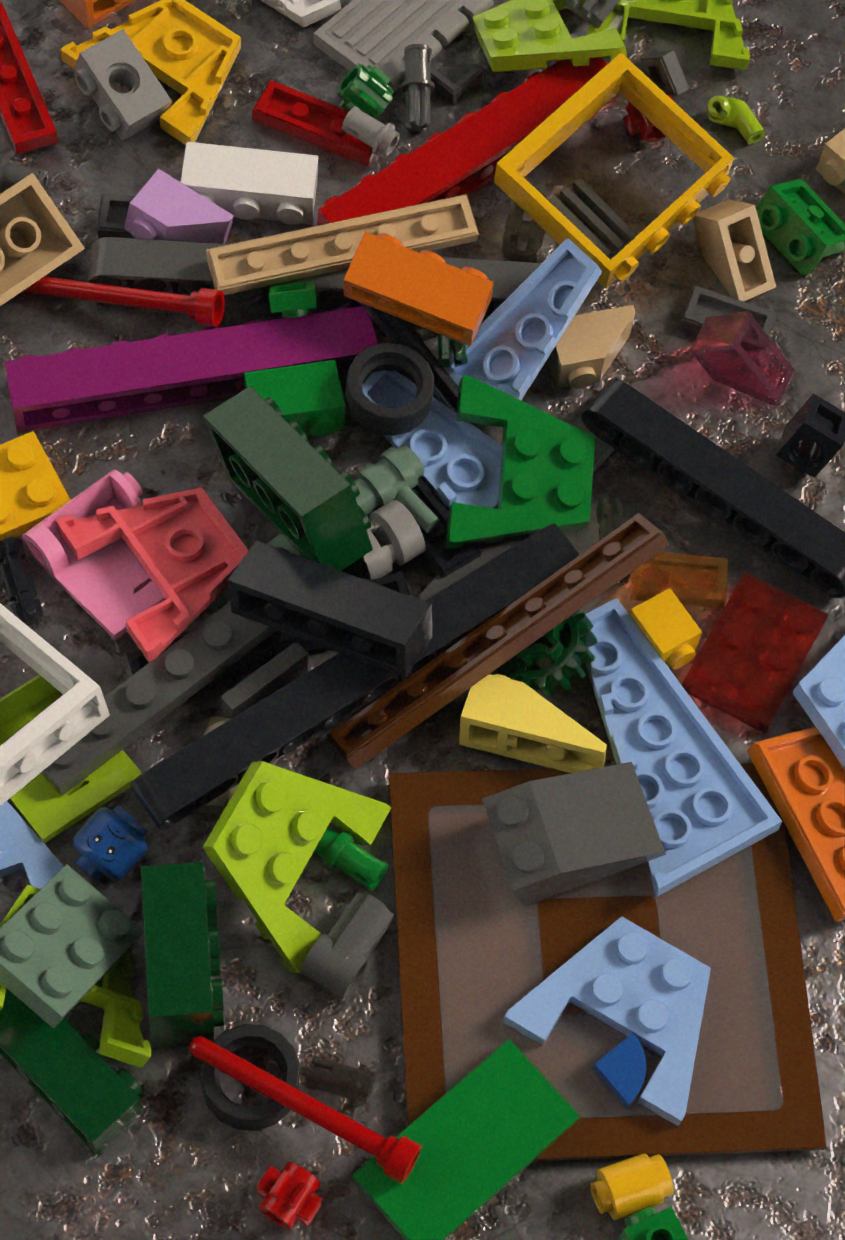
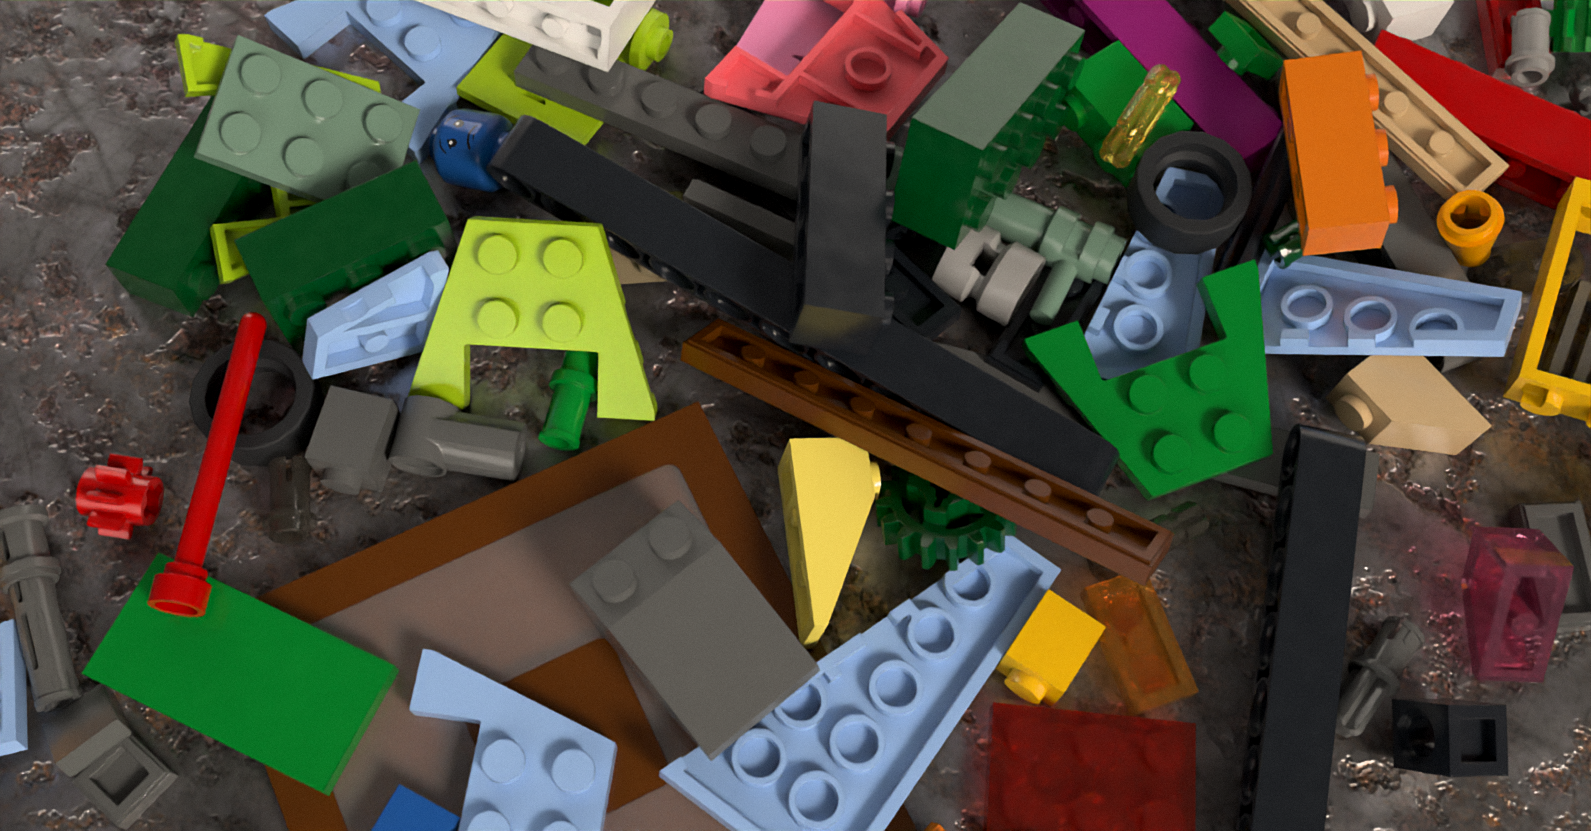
camera: 70 degrees right, 5 degrees up
none -> light blue wing [302,250,449,380]
none -> dark grey brick [304,385,401,495]
none -> clear yellow axle [1099,64,1181,168]
none -> dark grey axle [1335,616,1425,738]
none -> light orange cone [1437,190,1505,267]

